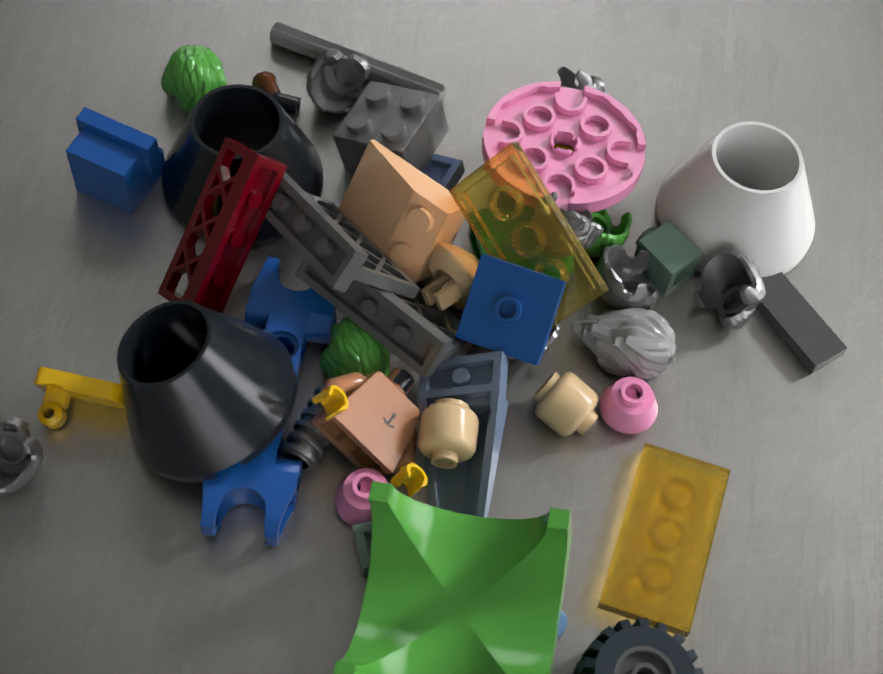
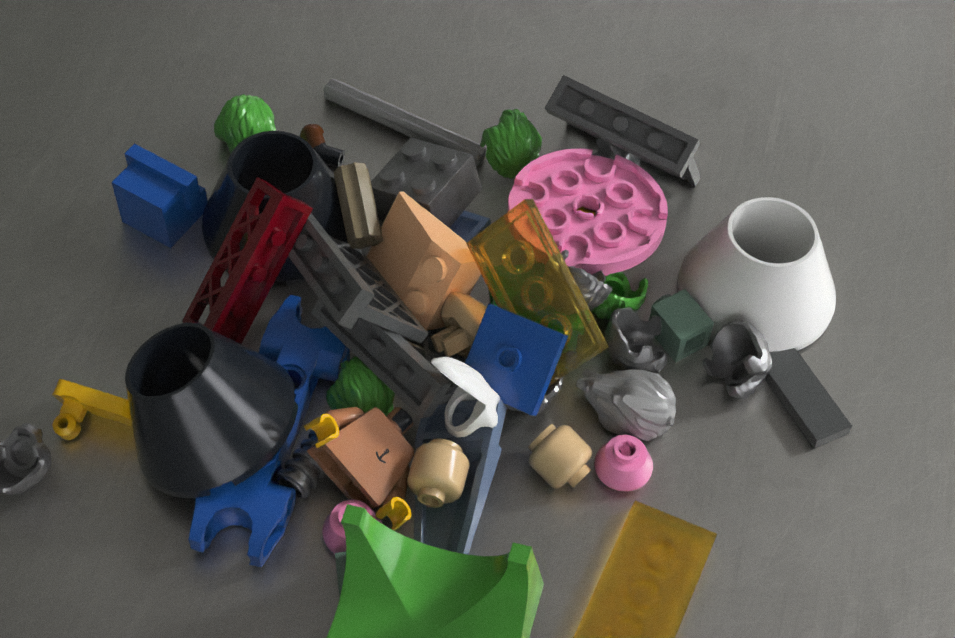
camera: 10 degrees right, 5 degrees down
flat silver hair [306,48,371,114] -> none
none -> dark tan axle [333,162,383,249]
none -> white piece [431,357,500,438]
none -> bright green hair [480,109,542,179]
none -> dark grey fence [545,75,701,187]

